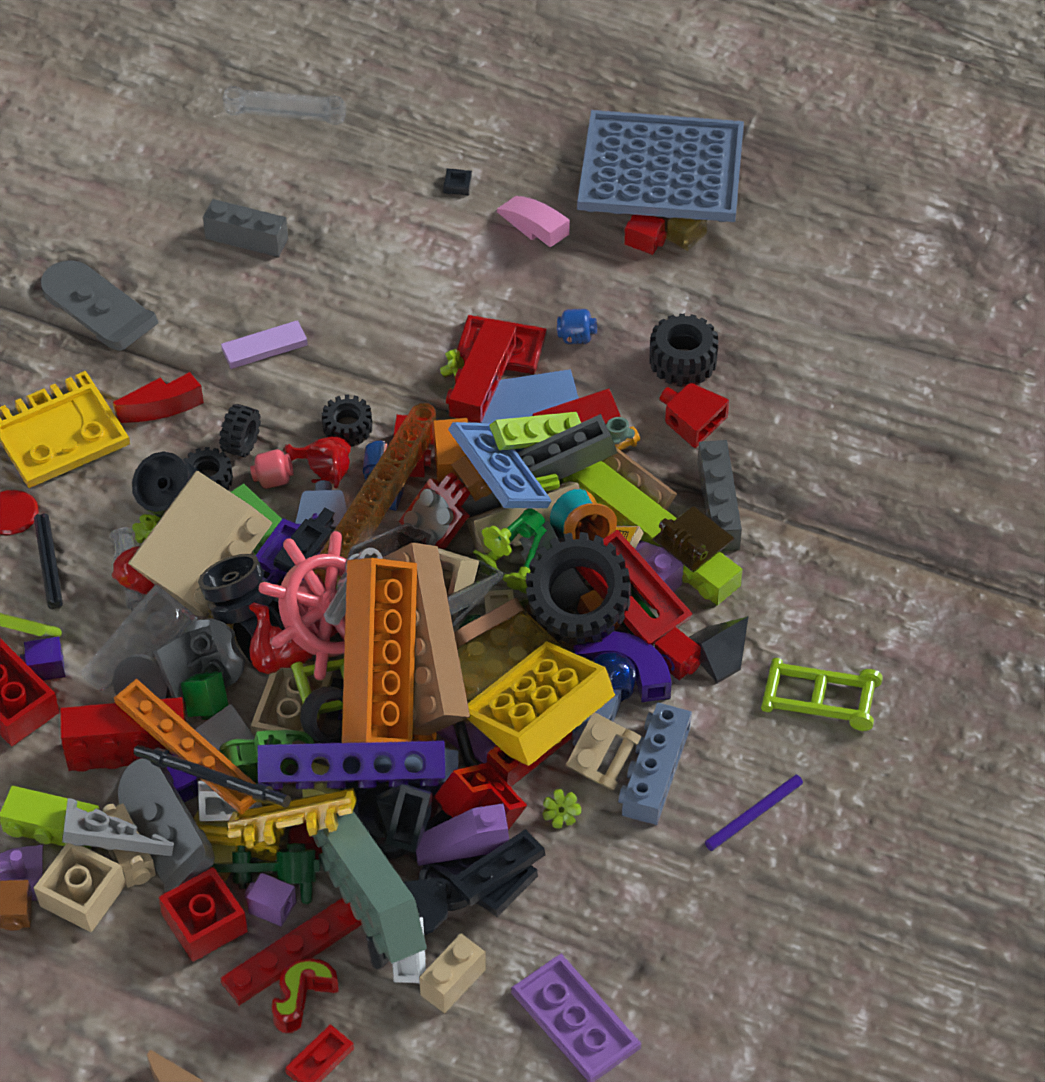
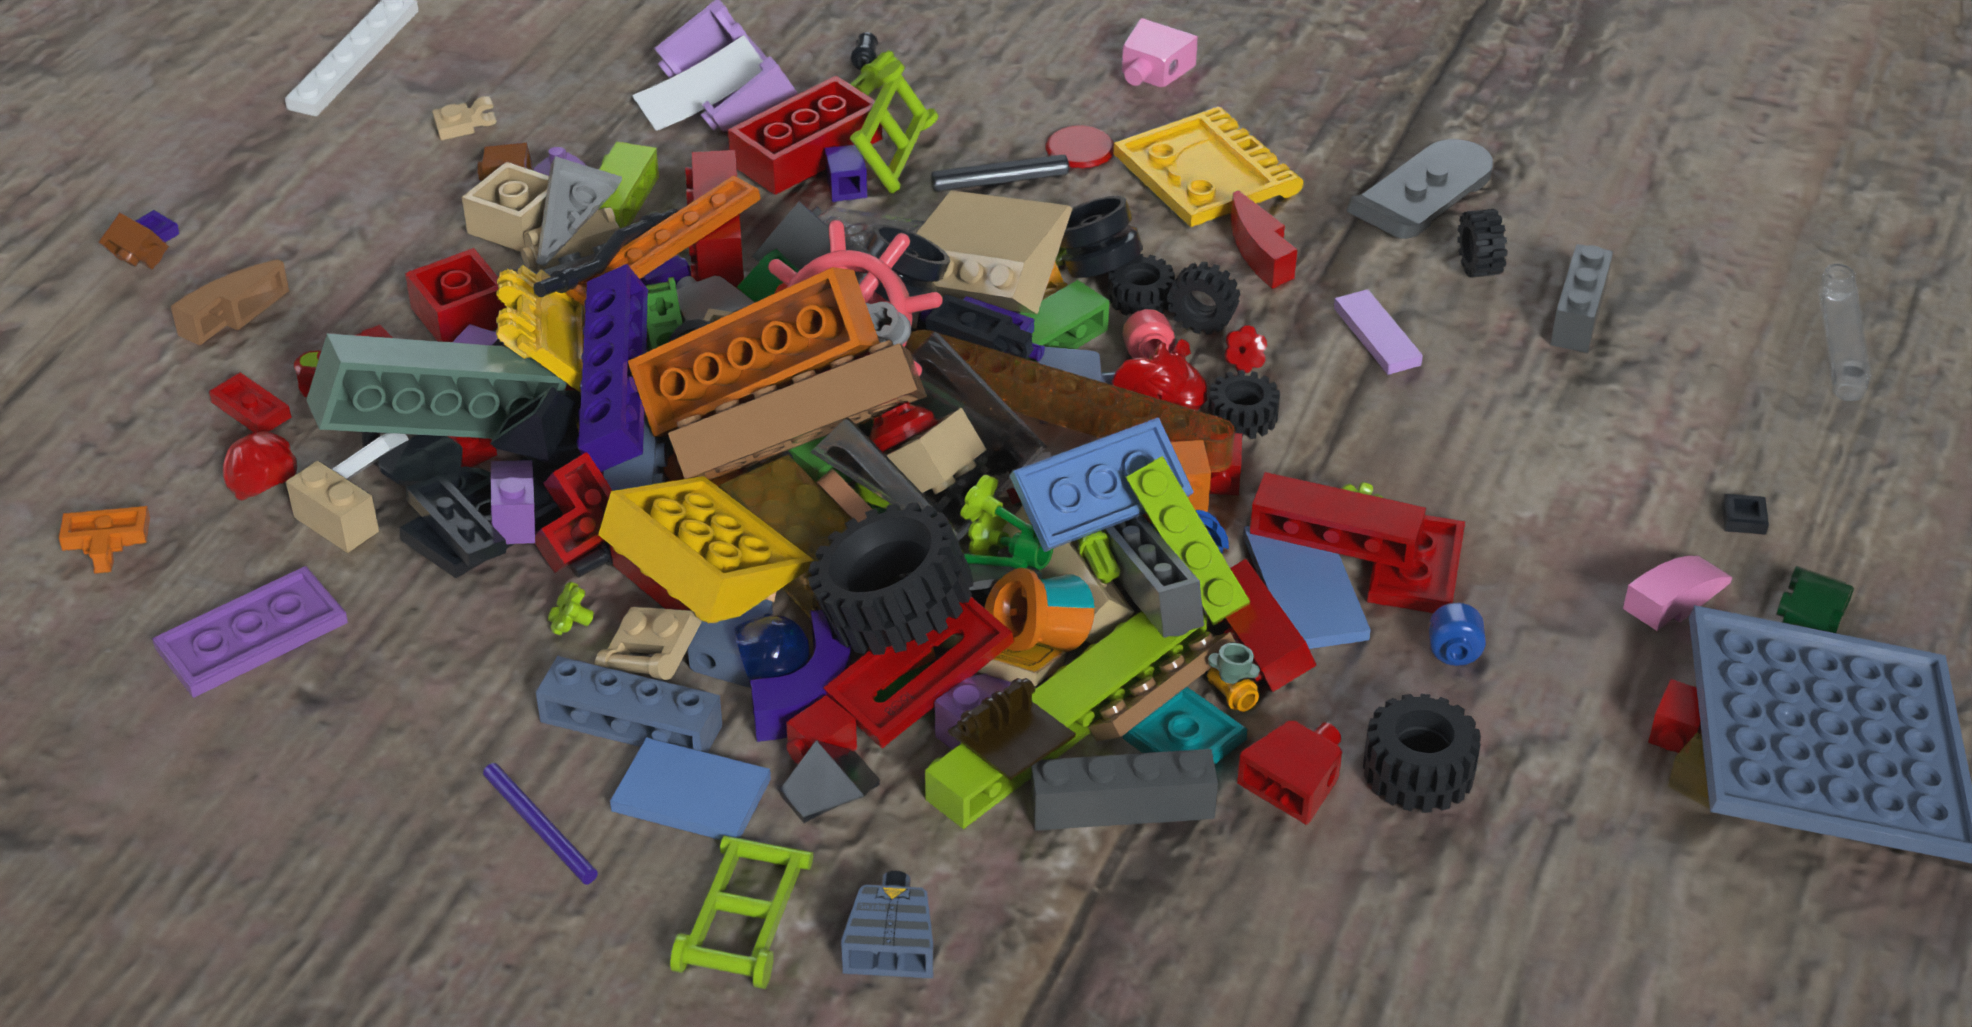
camera: 90 degrees right, 10 degrees down
none -> red hair [223,431,297,501]
none -> medium blue tile [610,737,771,840]
none -> sand blue torso [841,870,934,978]
none -> teal tile [1122,687,1248,765]
none -> red plant [1224,325,1267,373]
none -> black tyre [1457,209,1507,278]
none -> dark green cylinder [1776,566,1854,633]

